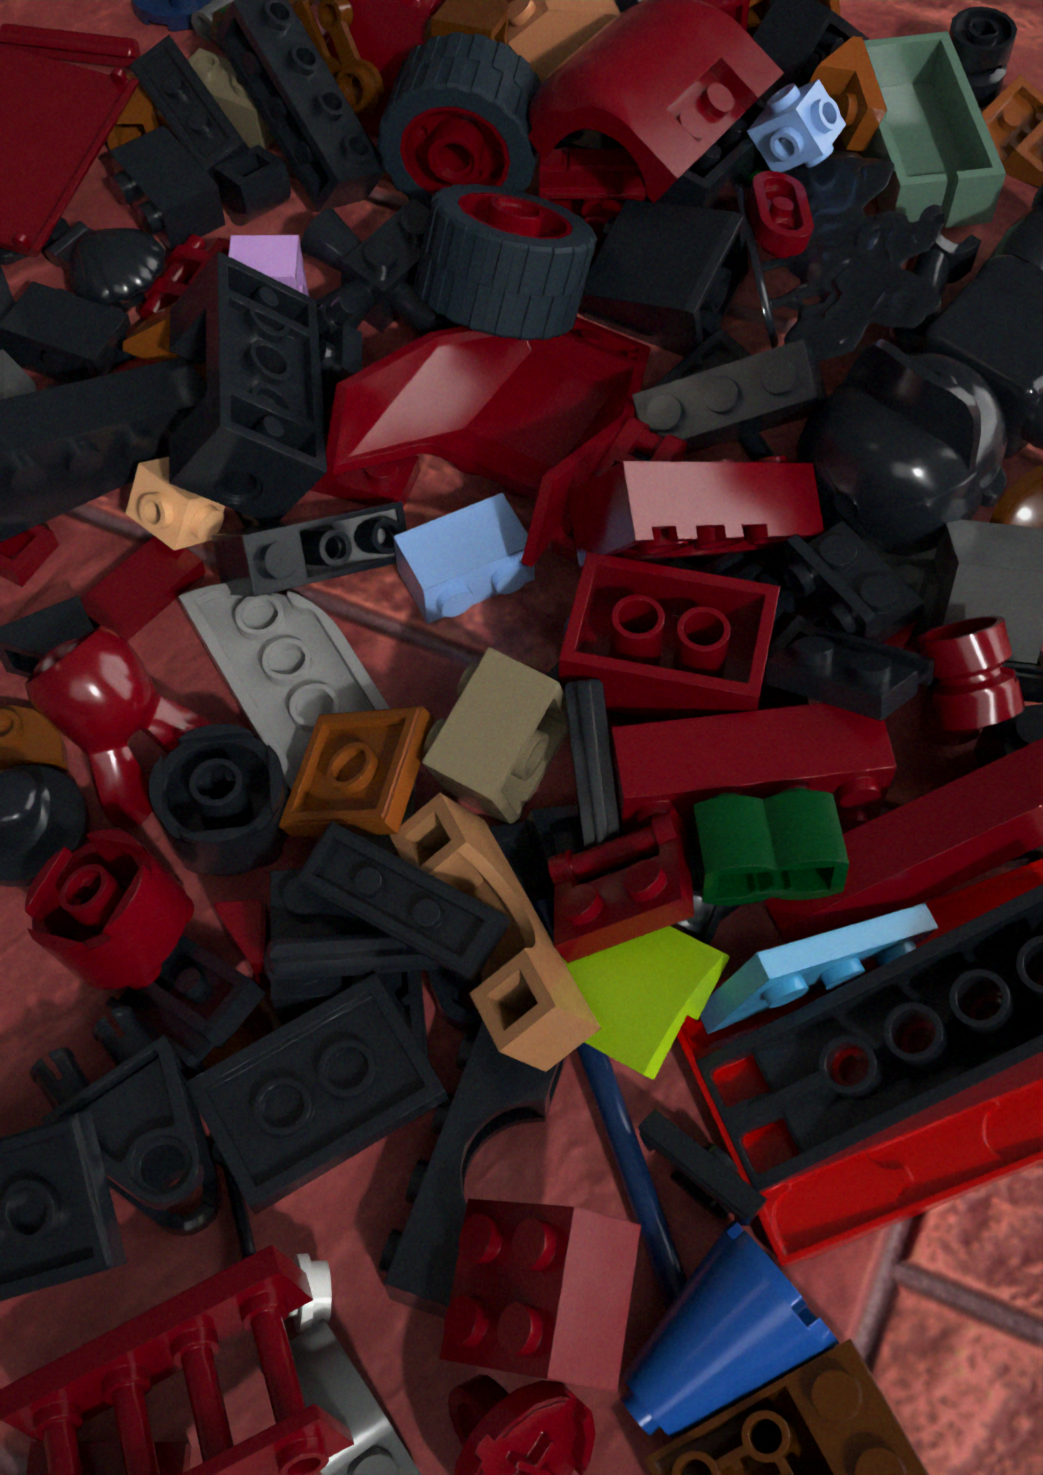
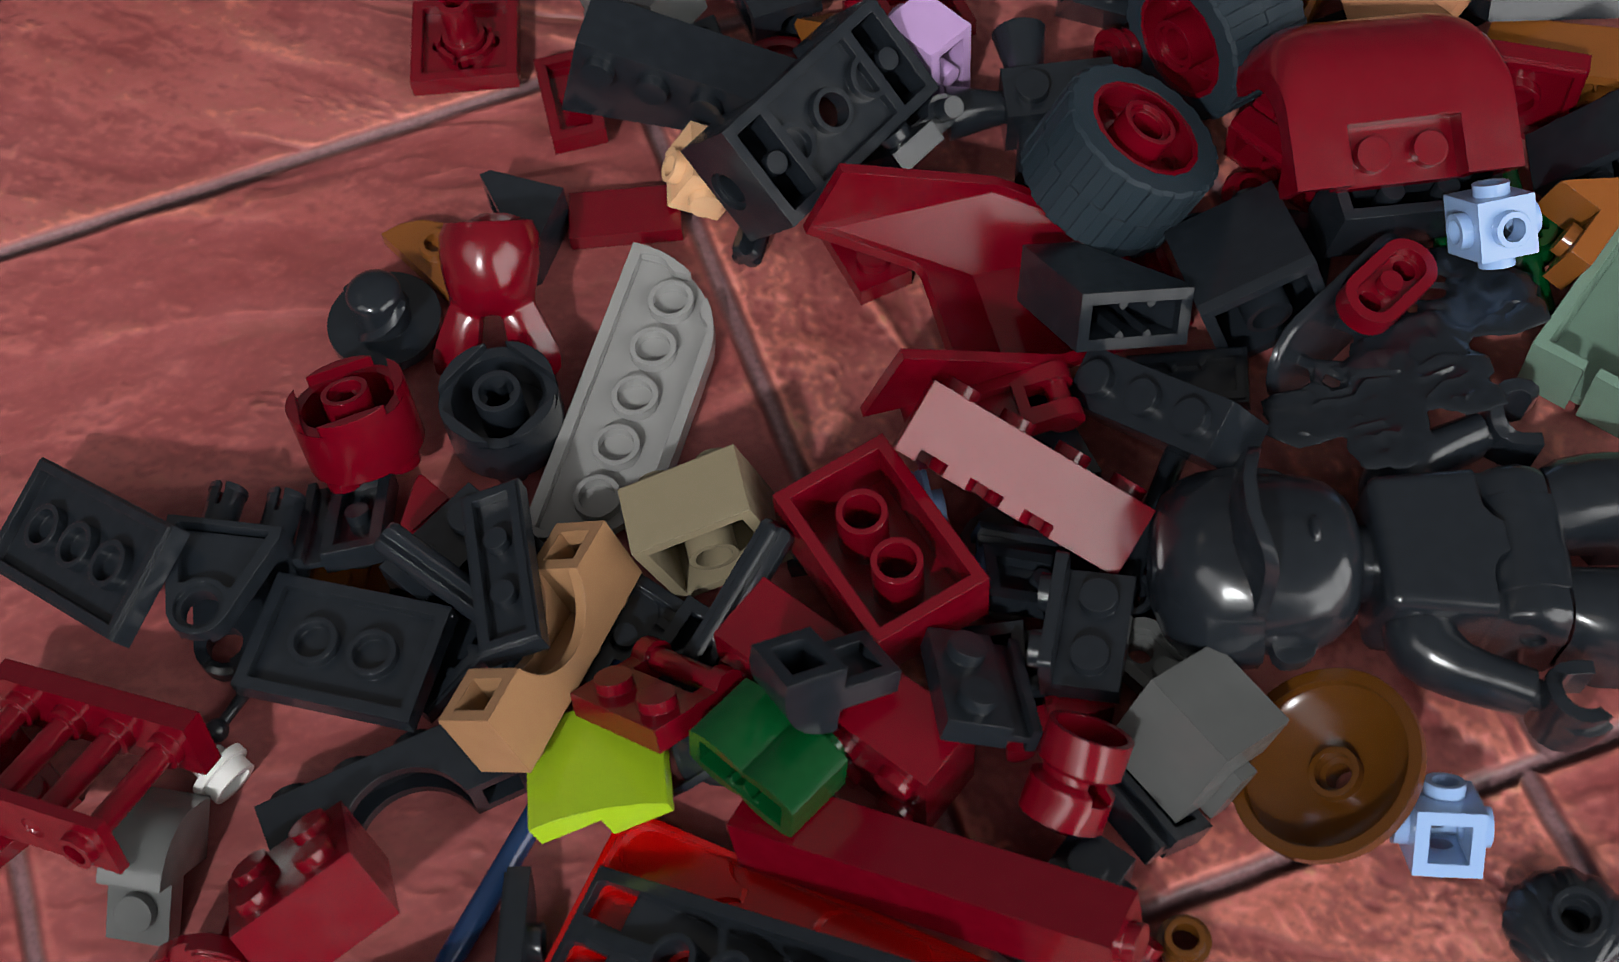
camera: 50 degrees right, 0 degrees up
black slope [211,501,407,597] -> none
dark orange plate [279,706,435,837] -> none
light blue brick [393,493,535,624] -> none
dark azure wing [700,903,938,1034] -> none
none -> black brick [749,626,902,734]
none -> black slope [1017,242,1195,352]
none -> dark red plate [1093,27,1143,69]

